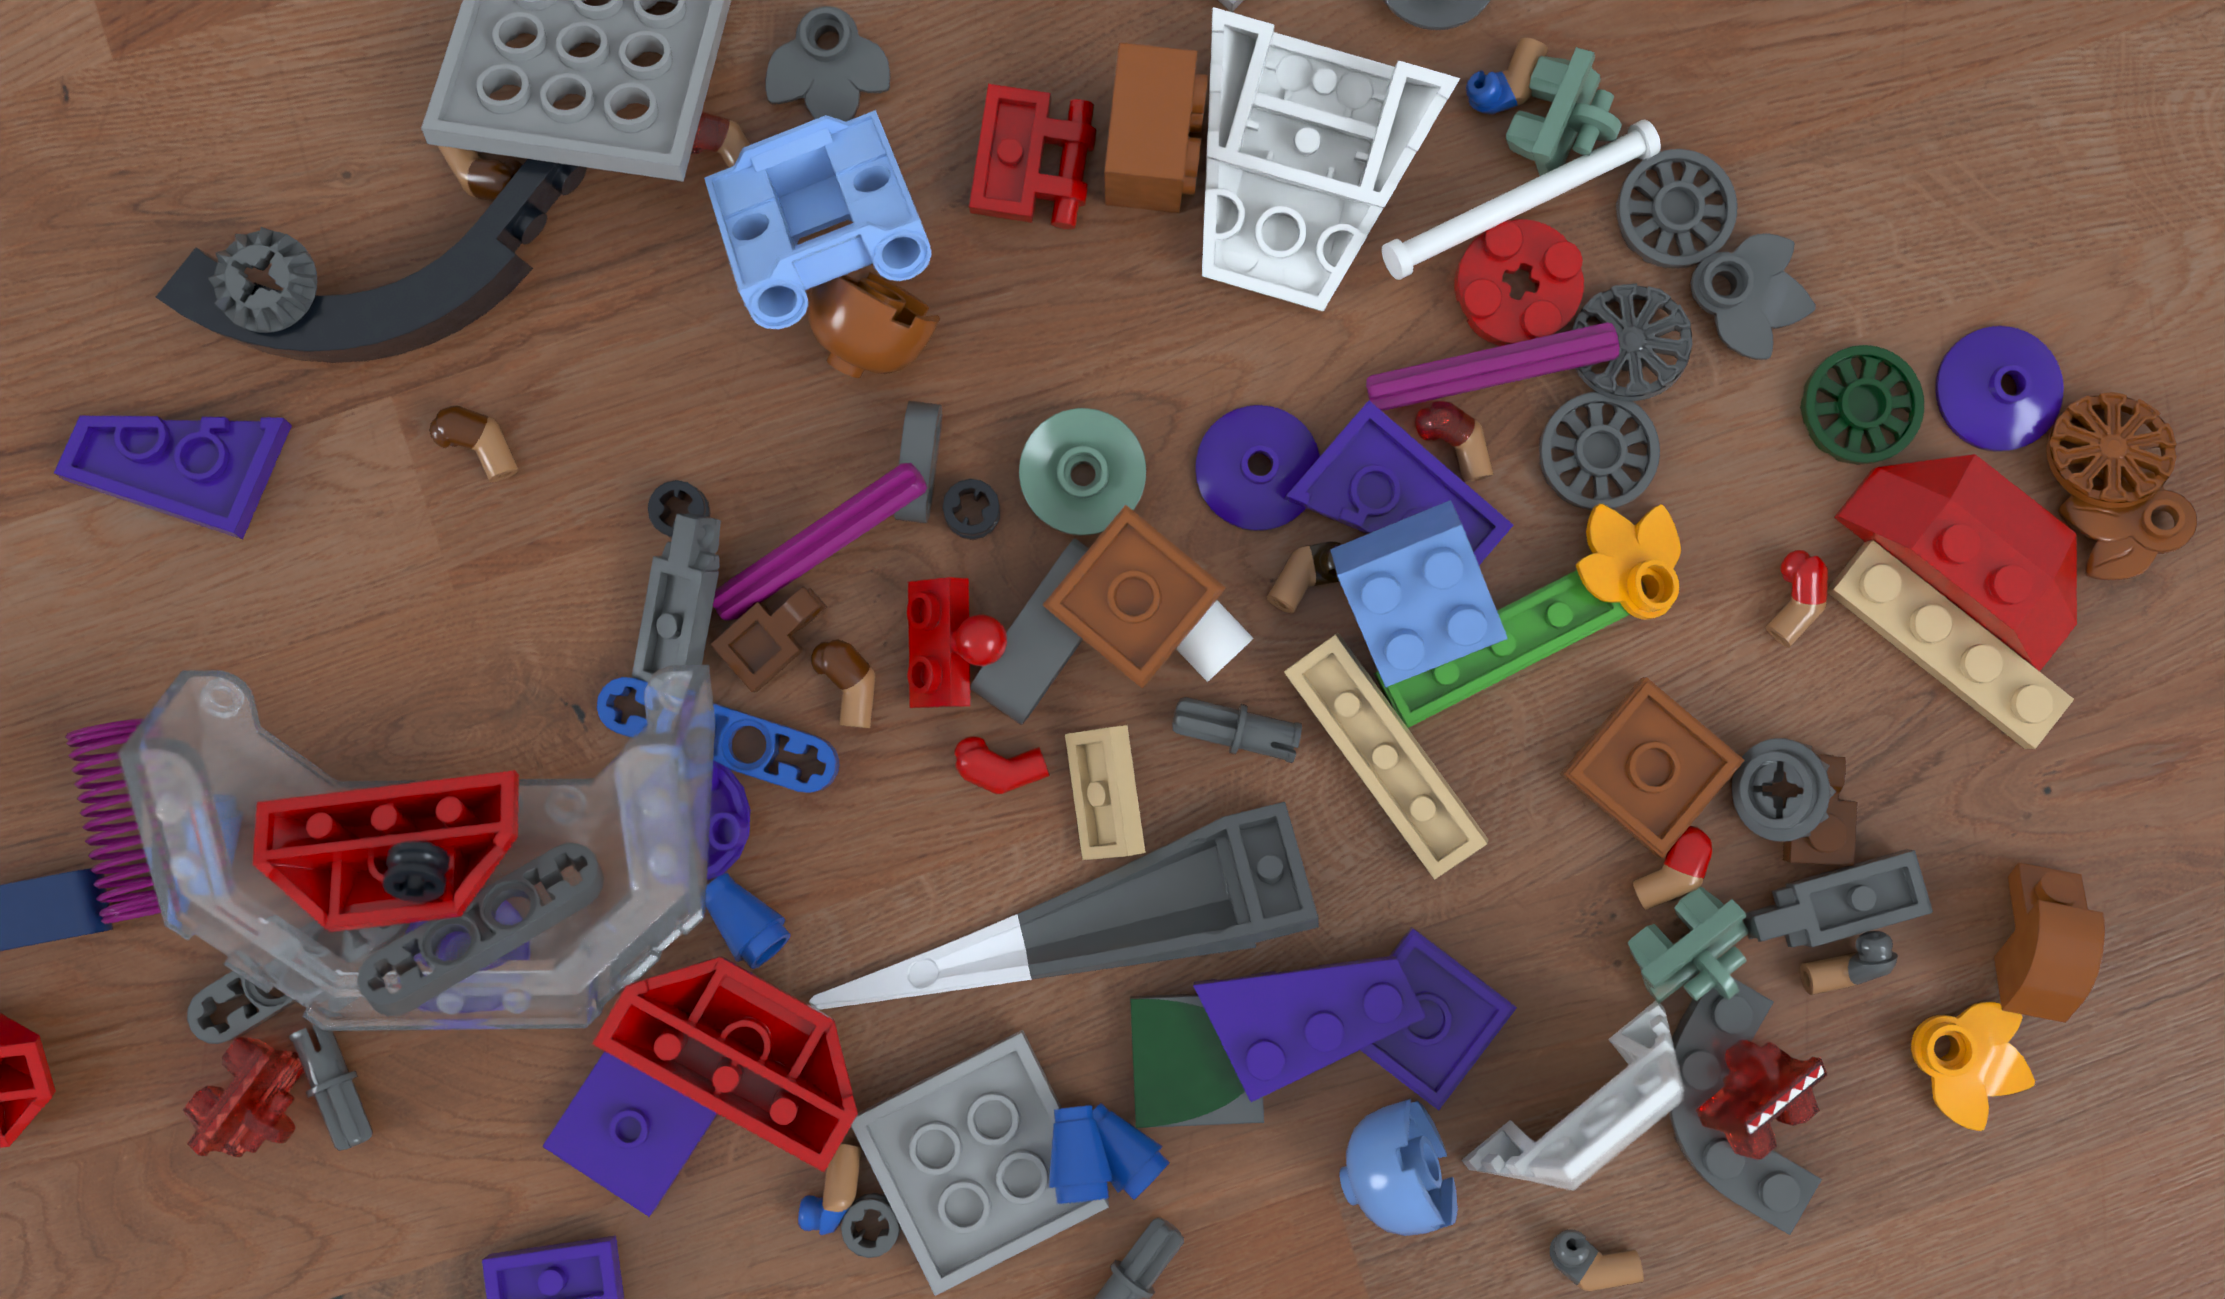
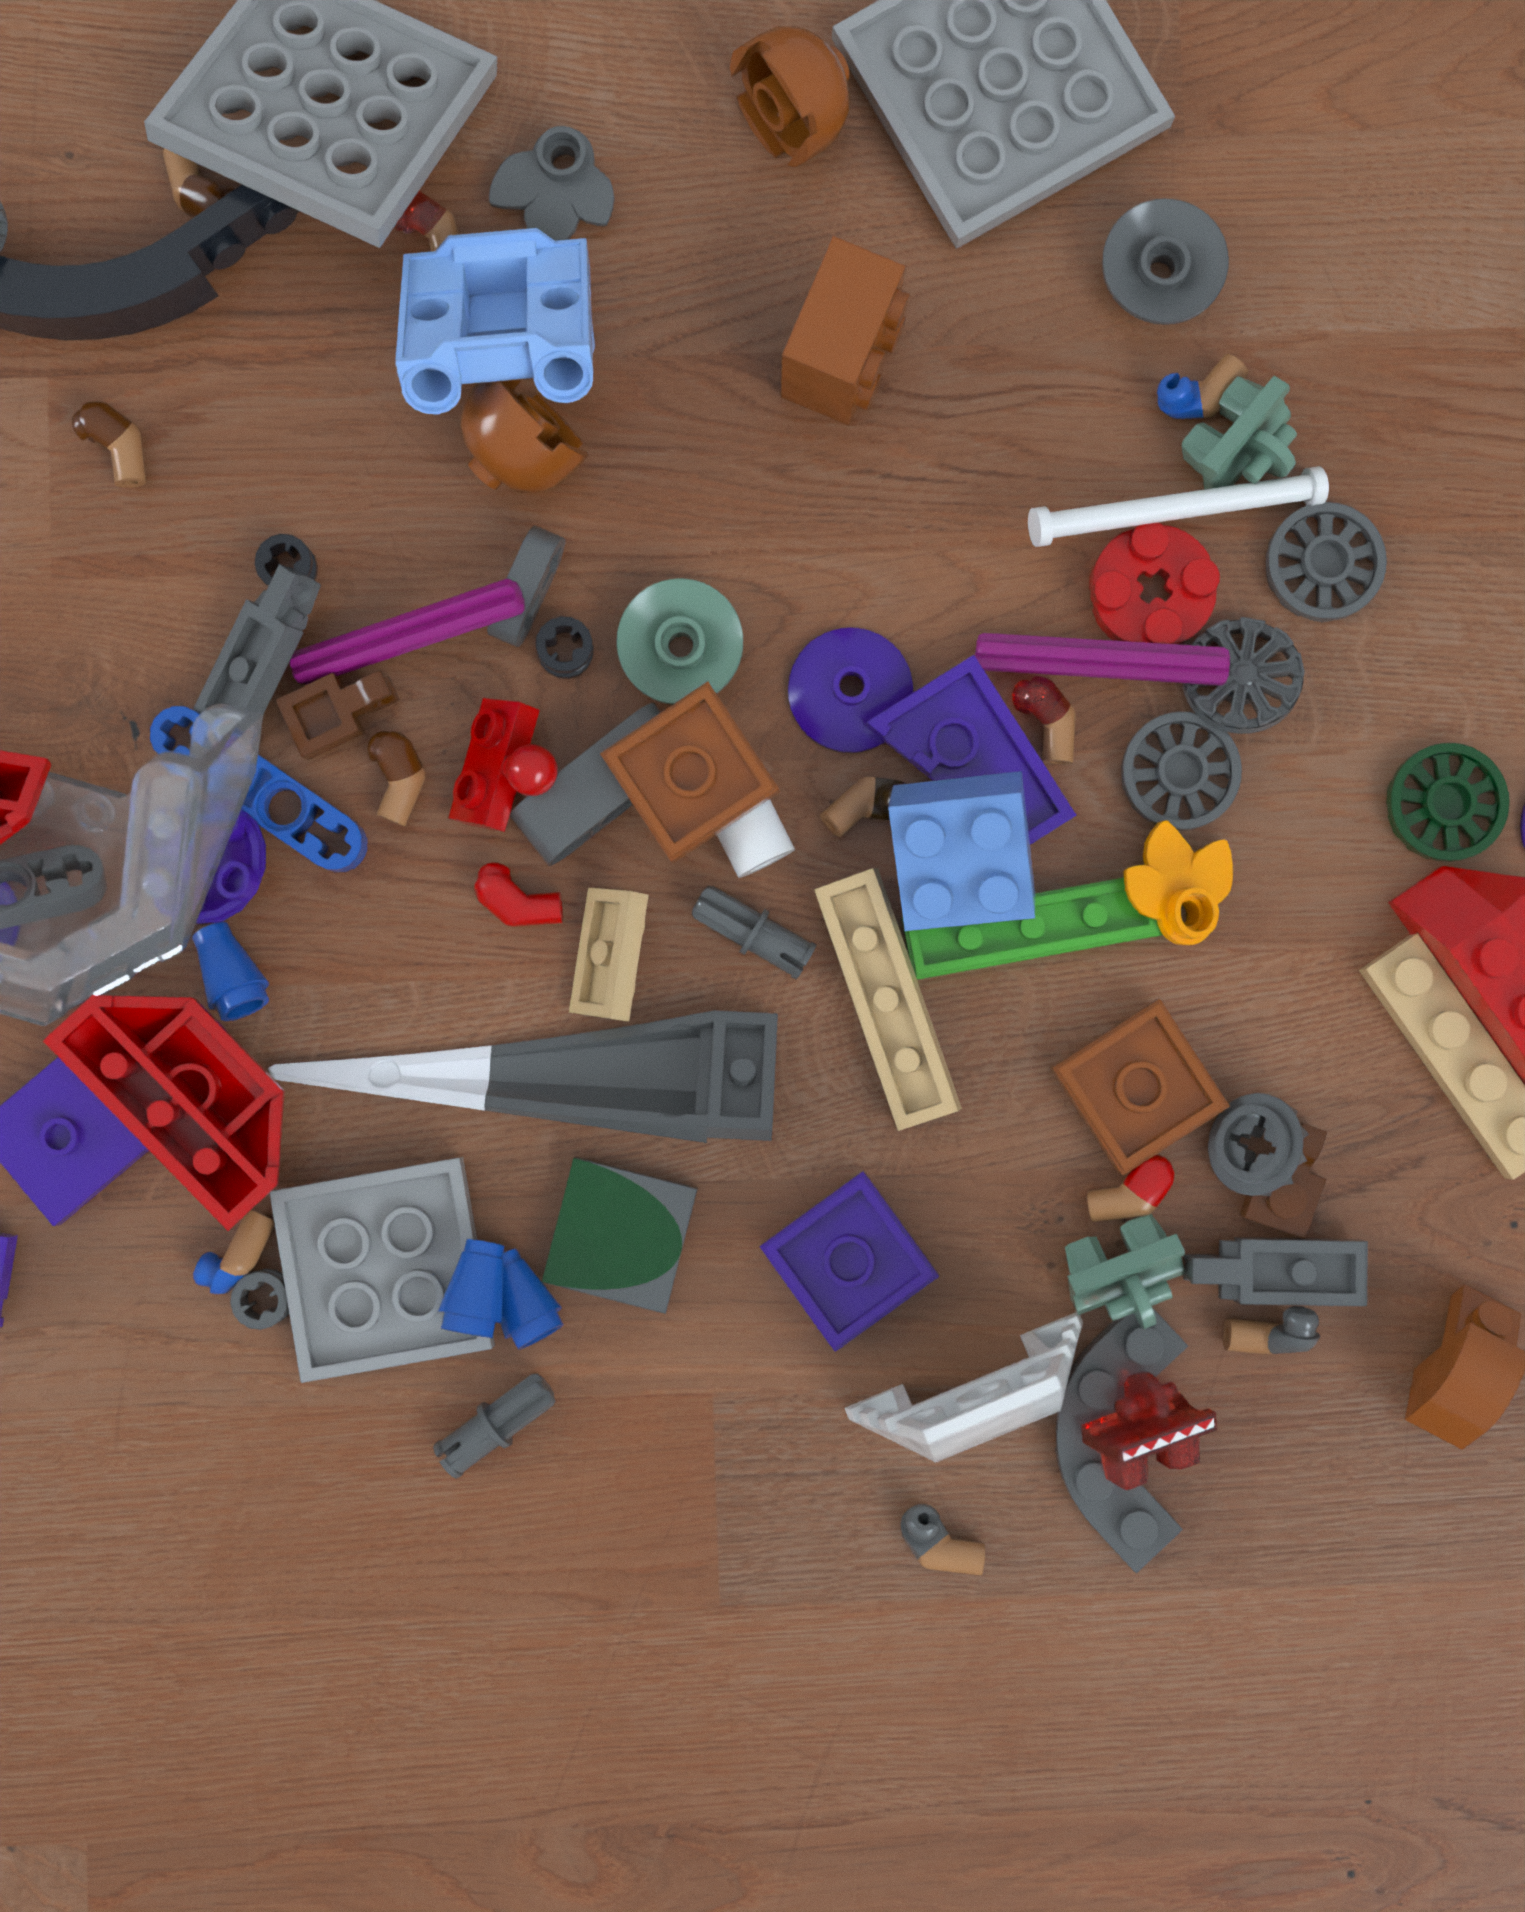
camera: 15 degrees right, 0 degrees up
red plate [969,84,1097,229] -> none
dark purple wing [1193,955,1427,1102] -> none
white wedge [1202,7,1460,311] -> none
medium blue cylinder [1340,1099,1458,1236] -> none
dark grey plate [1691,233,1815,360] -> none
arm [1765,550,1828,648] -> none
light orange plate [1911,1002,2035,1131] -> none

